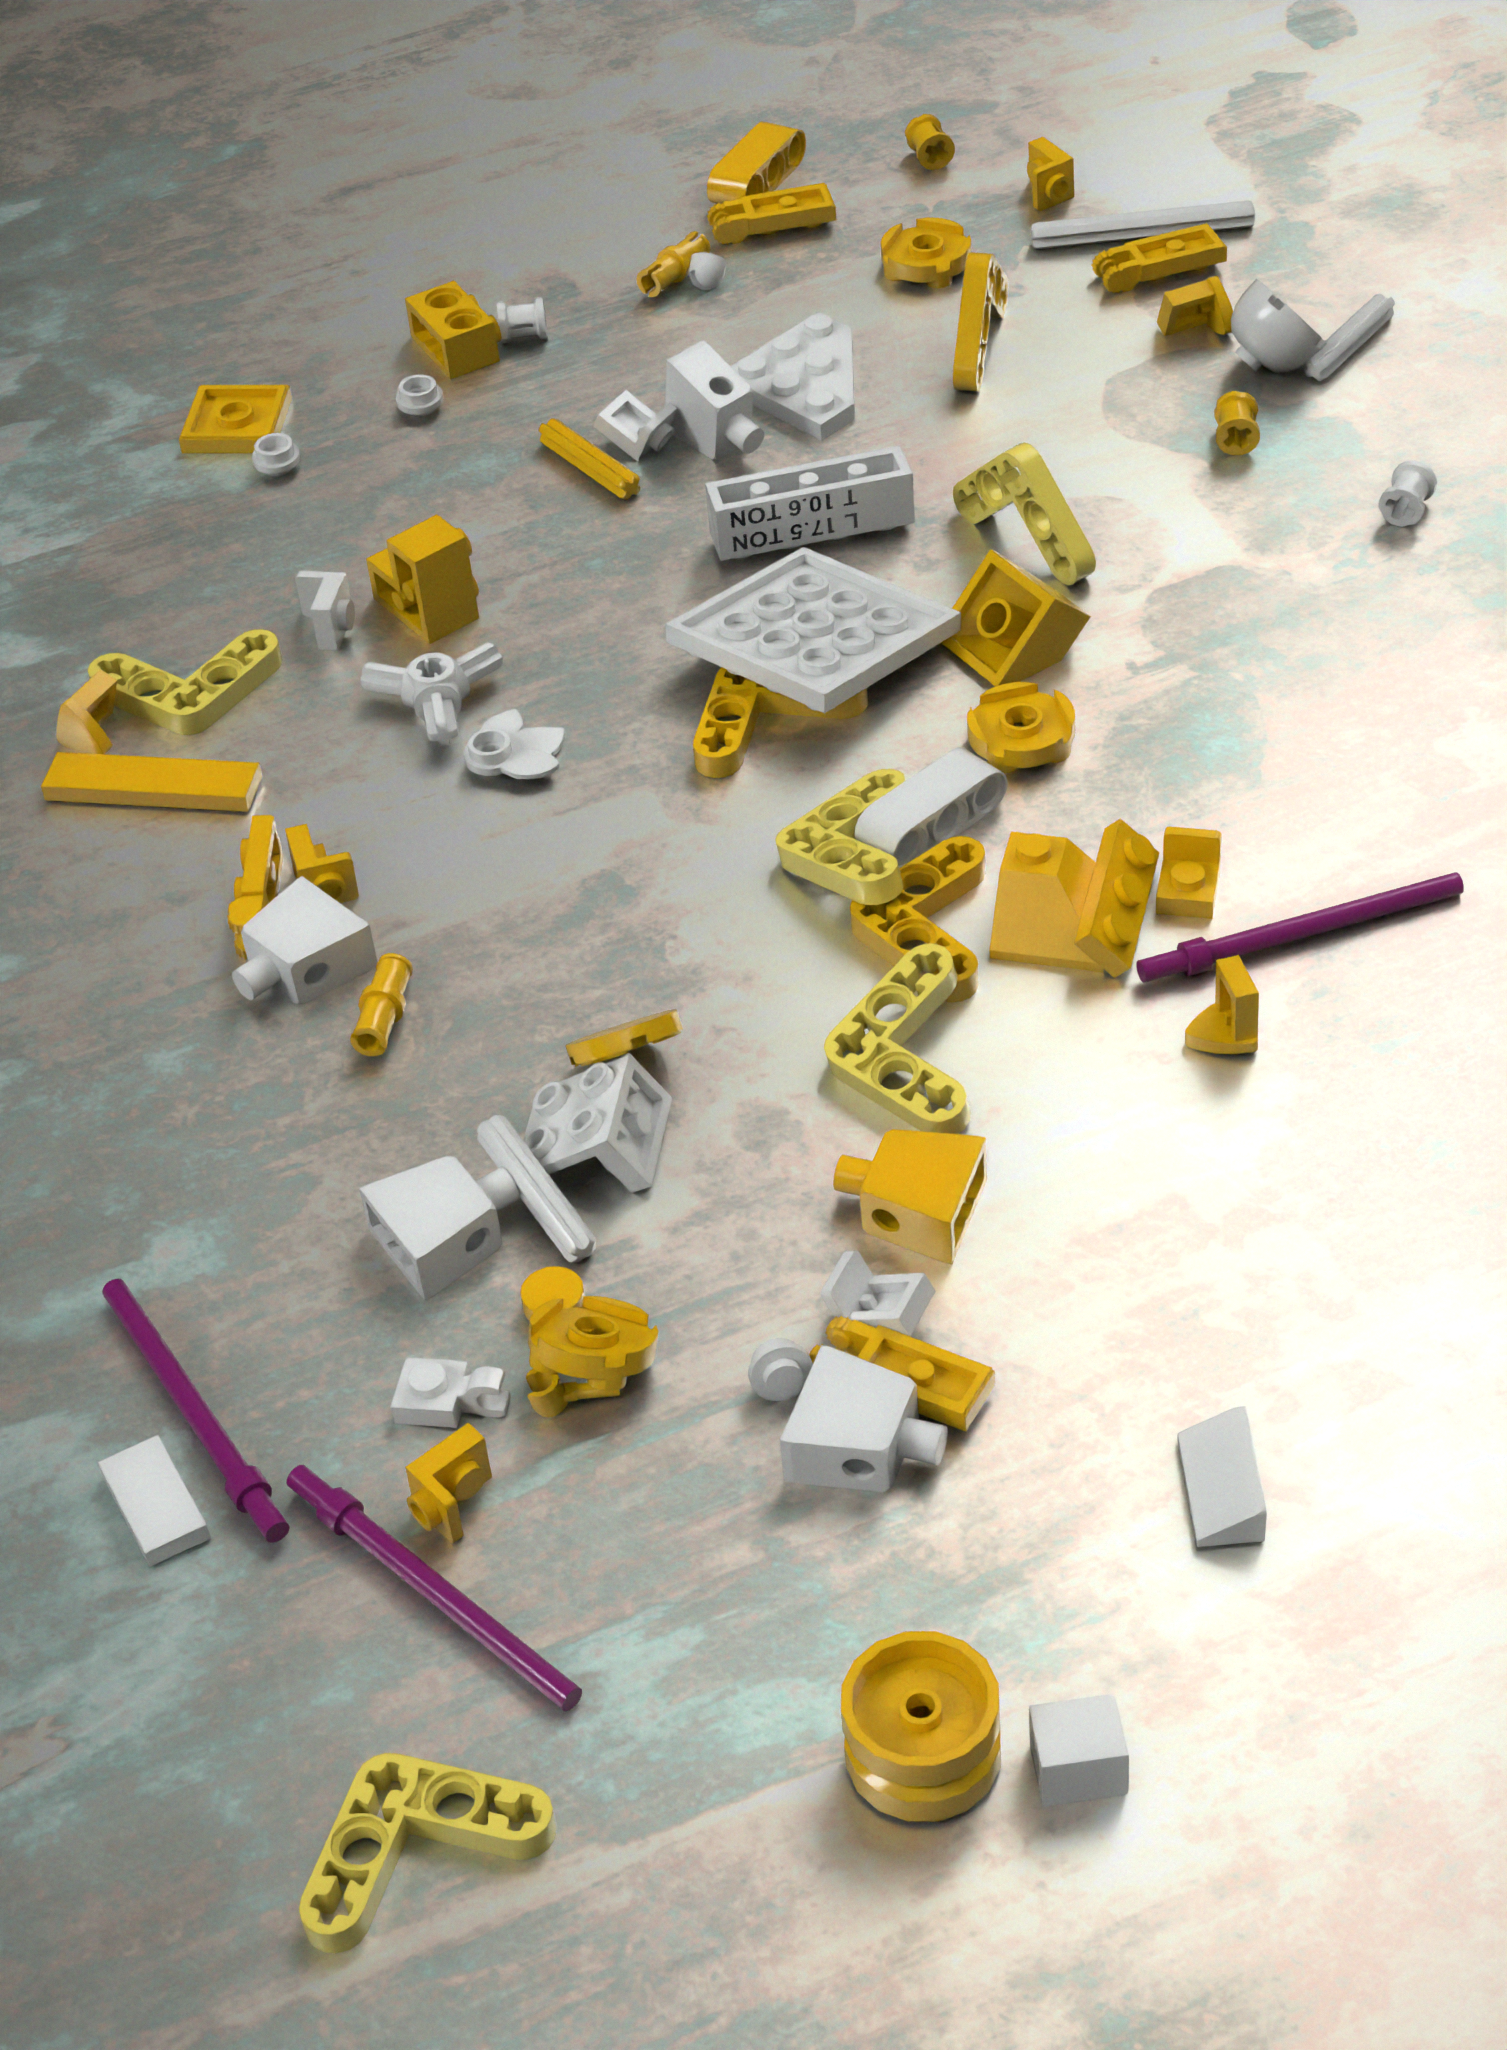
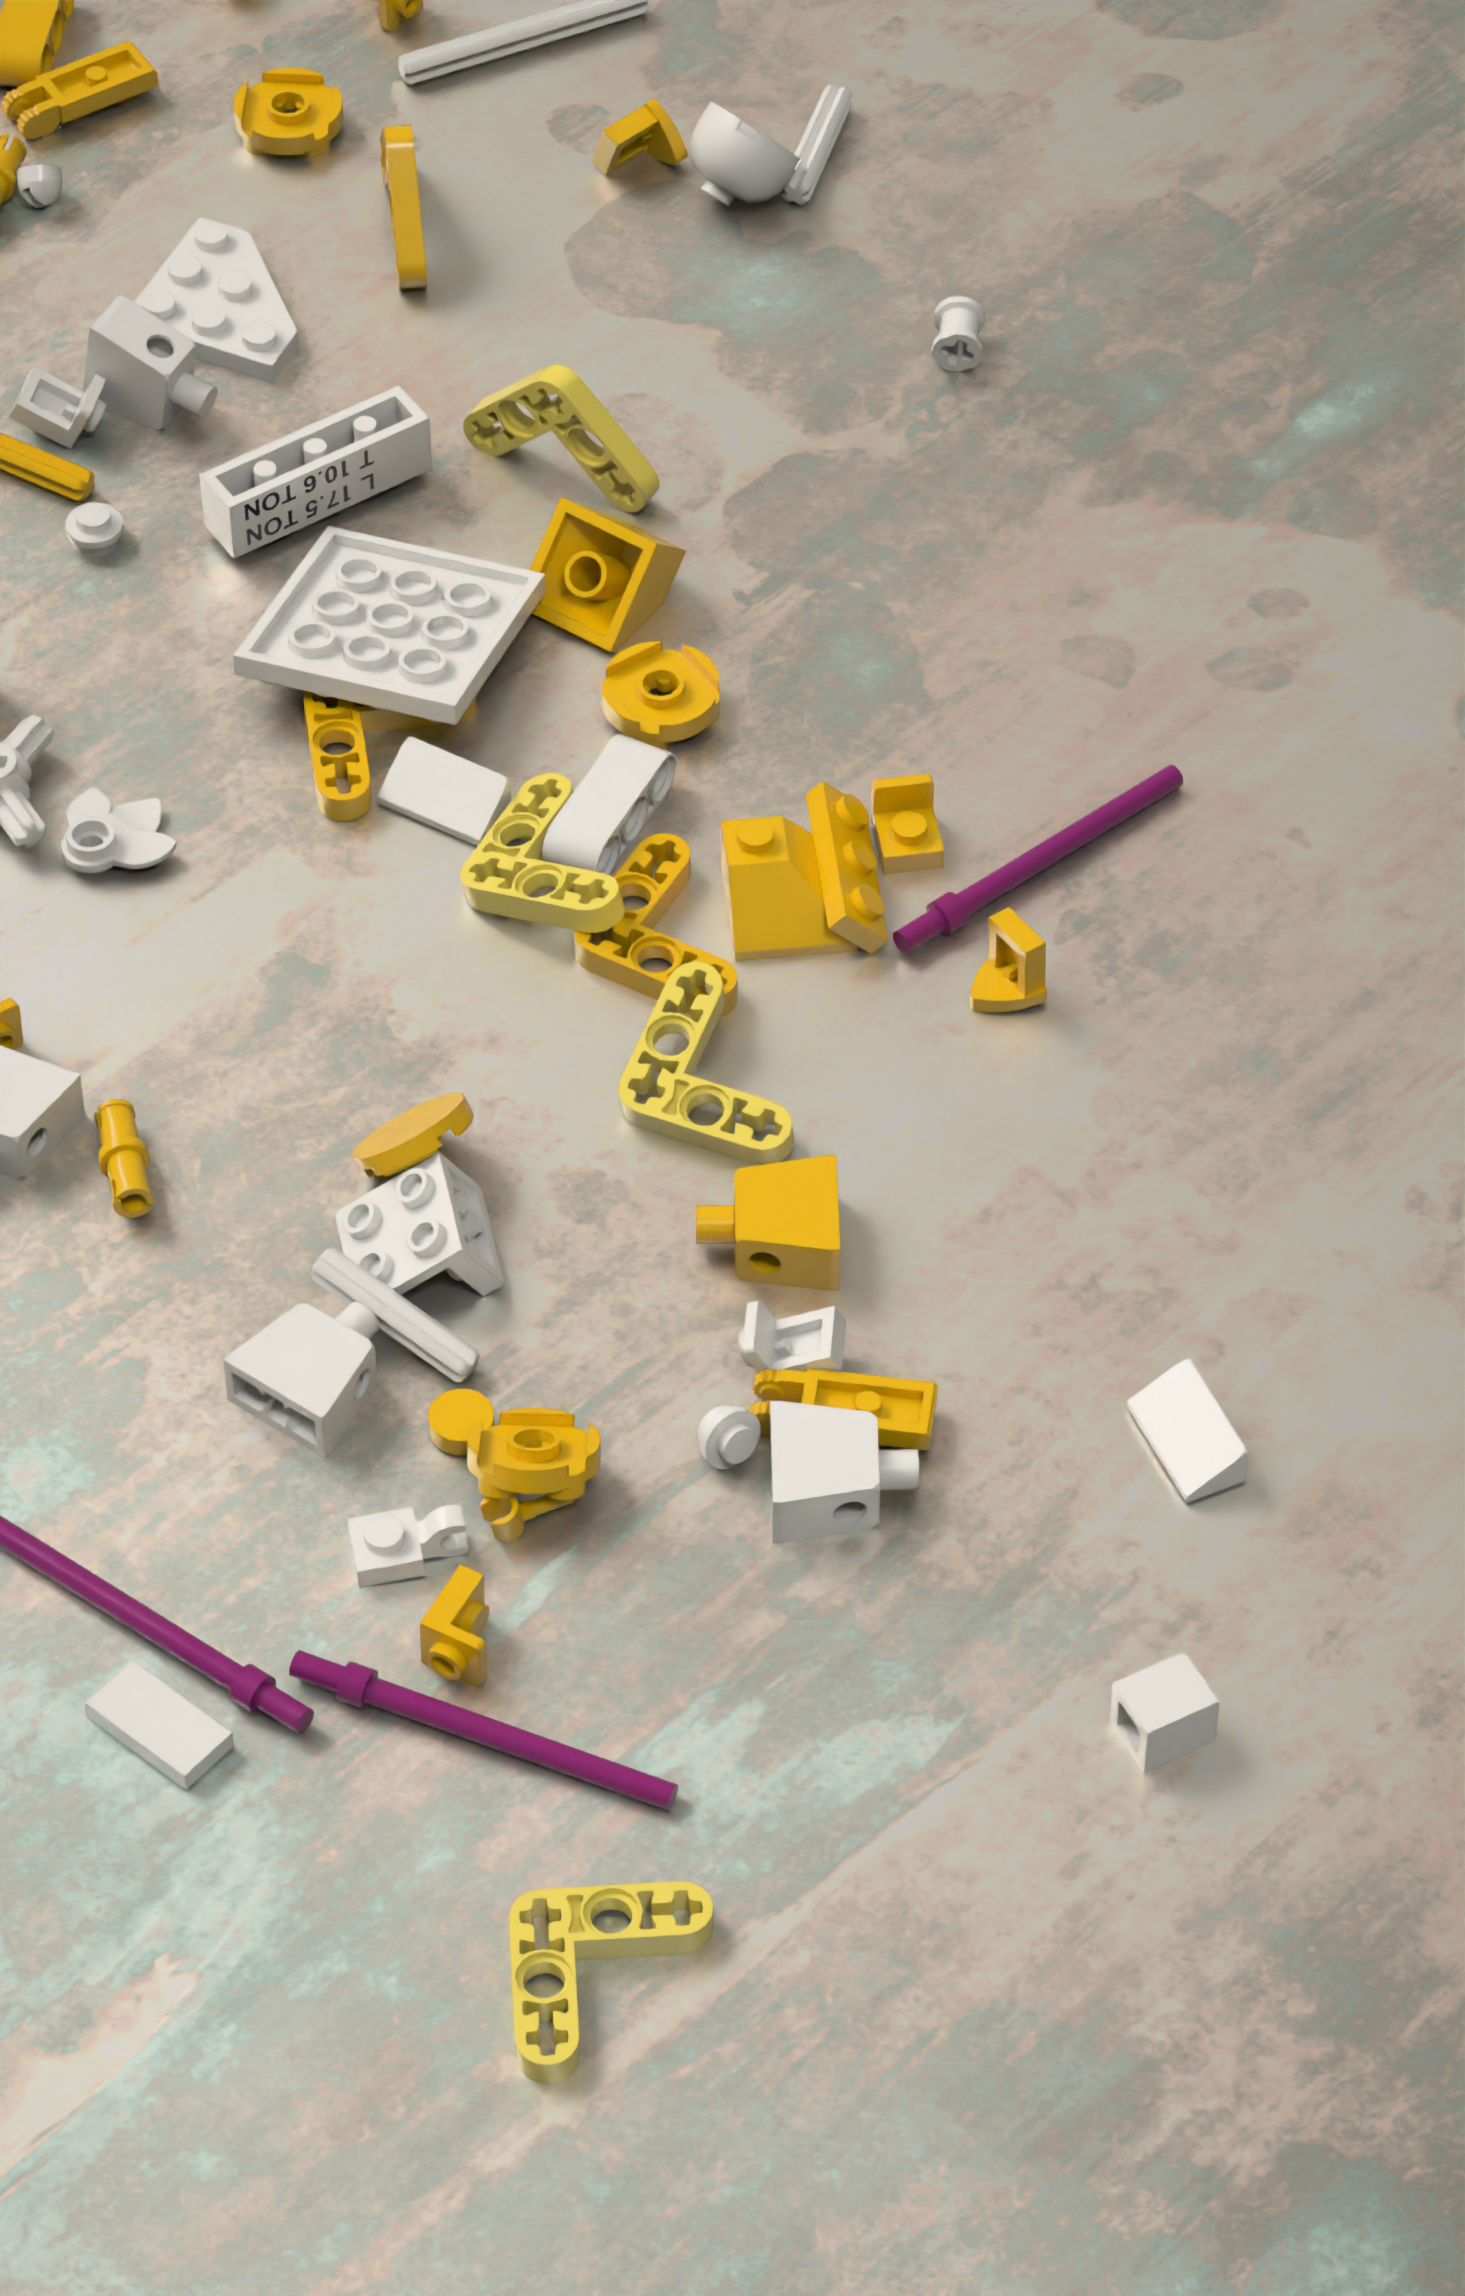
camera: 25 degrees left, 5 degrees up
yellow wheel [841,1631,1001,1822] -> none
yellow hinge [1091,223,1227,294] -> none
yellow bush [1214,391,1260,456] -> none
none -> white plate [65,502,124,556]
none -> white slope [377,736,511,846]

